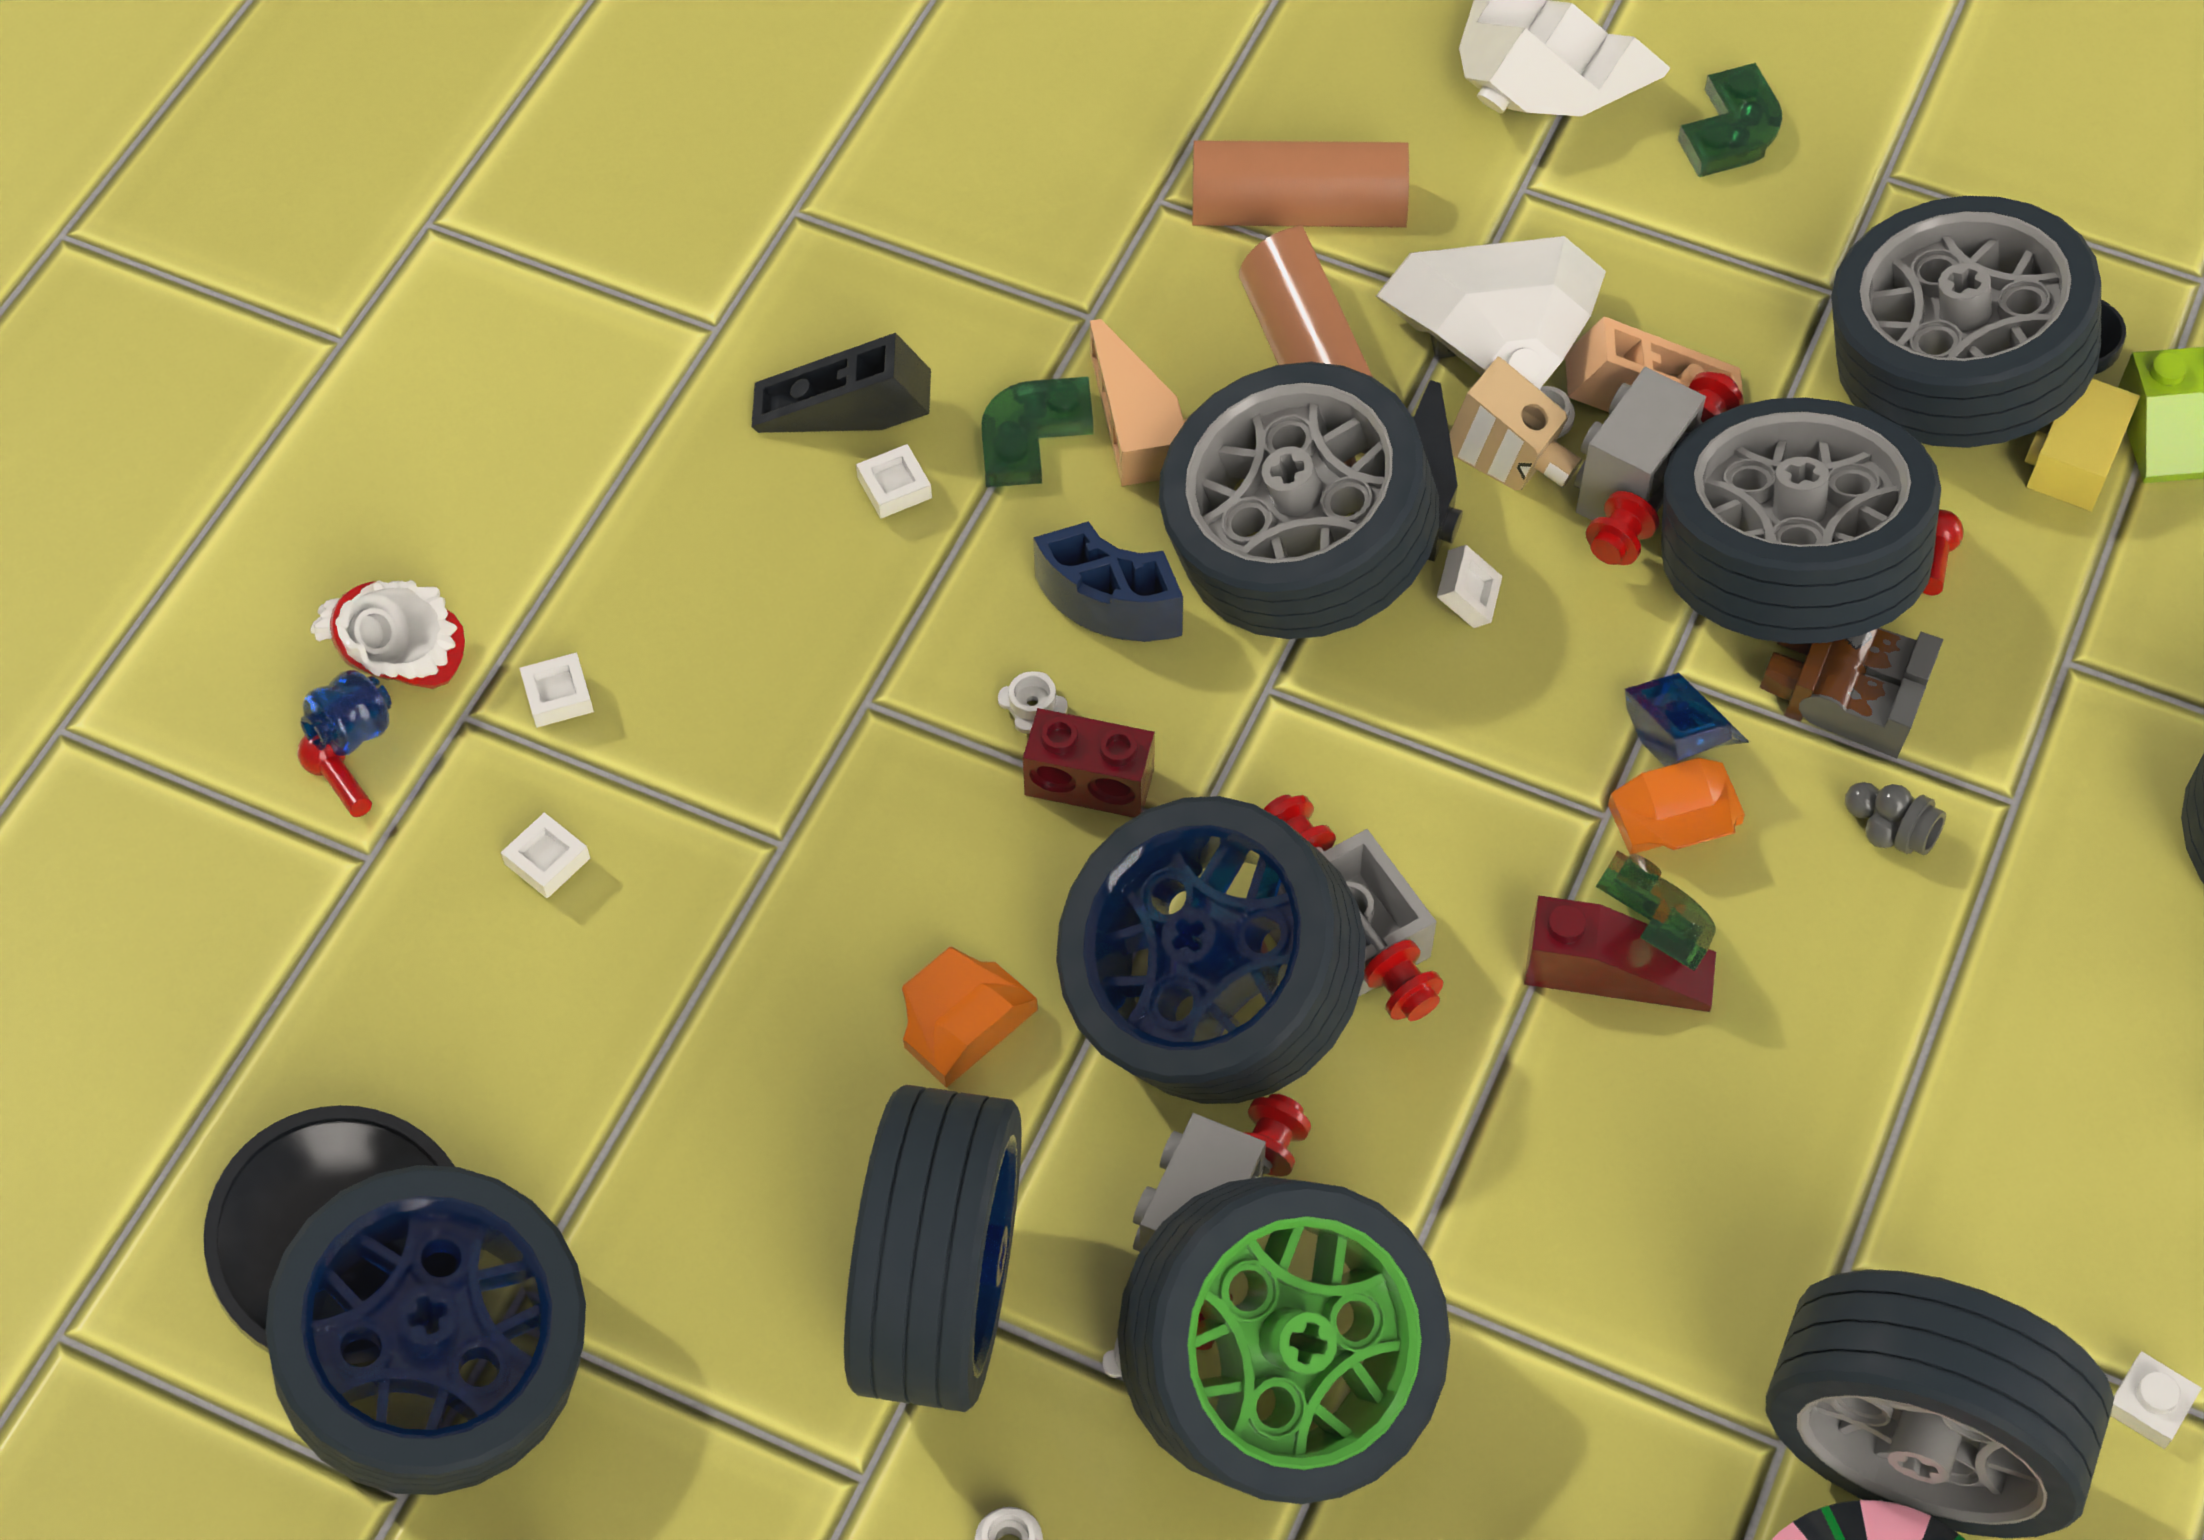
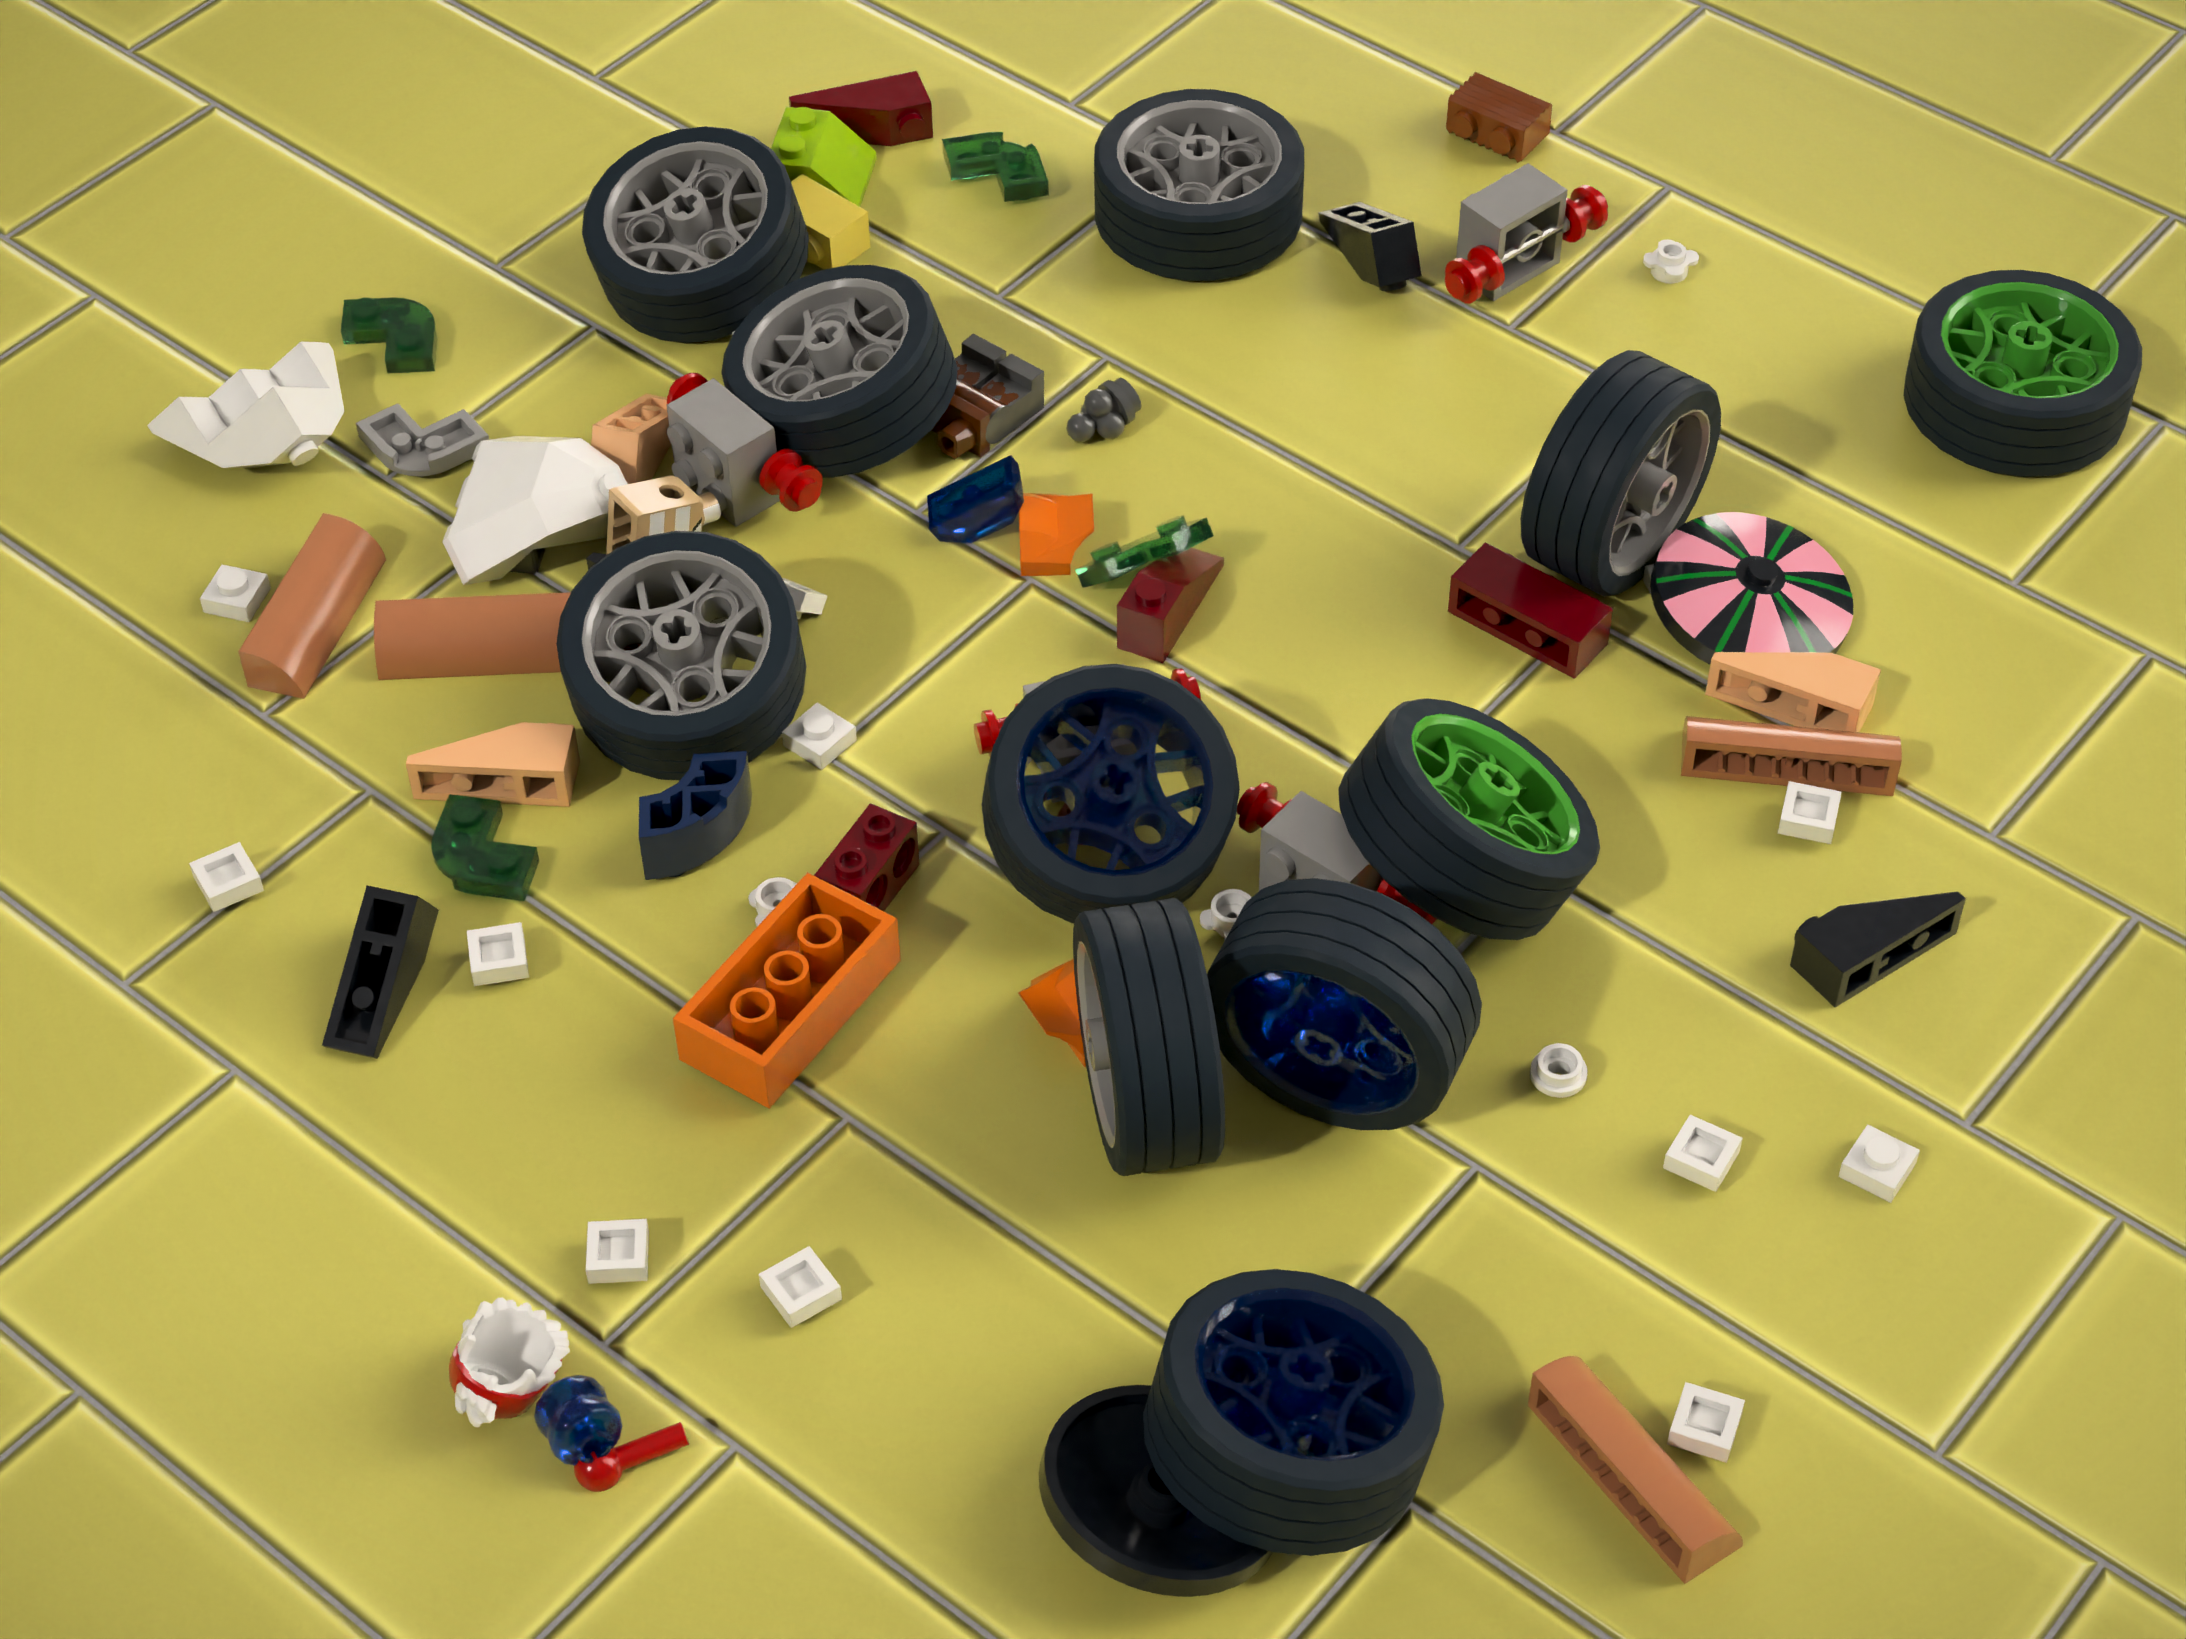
camera: 75 degrees left, 10 degrees down
none -> white plate [189,842,264,912]
none -> white plate [200,564,271,622]
none -> light grey plate [356,403,489,476]
none -> orange brick [673,872,901,1109]
none -> white plate [782,702,857,770]
none -> black wheel [1073,898,1225,1176]
none -> white plate [1200,889,1252,940]
none -> dark red brick [1448,542,1613,679]

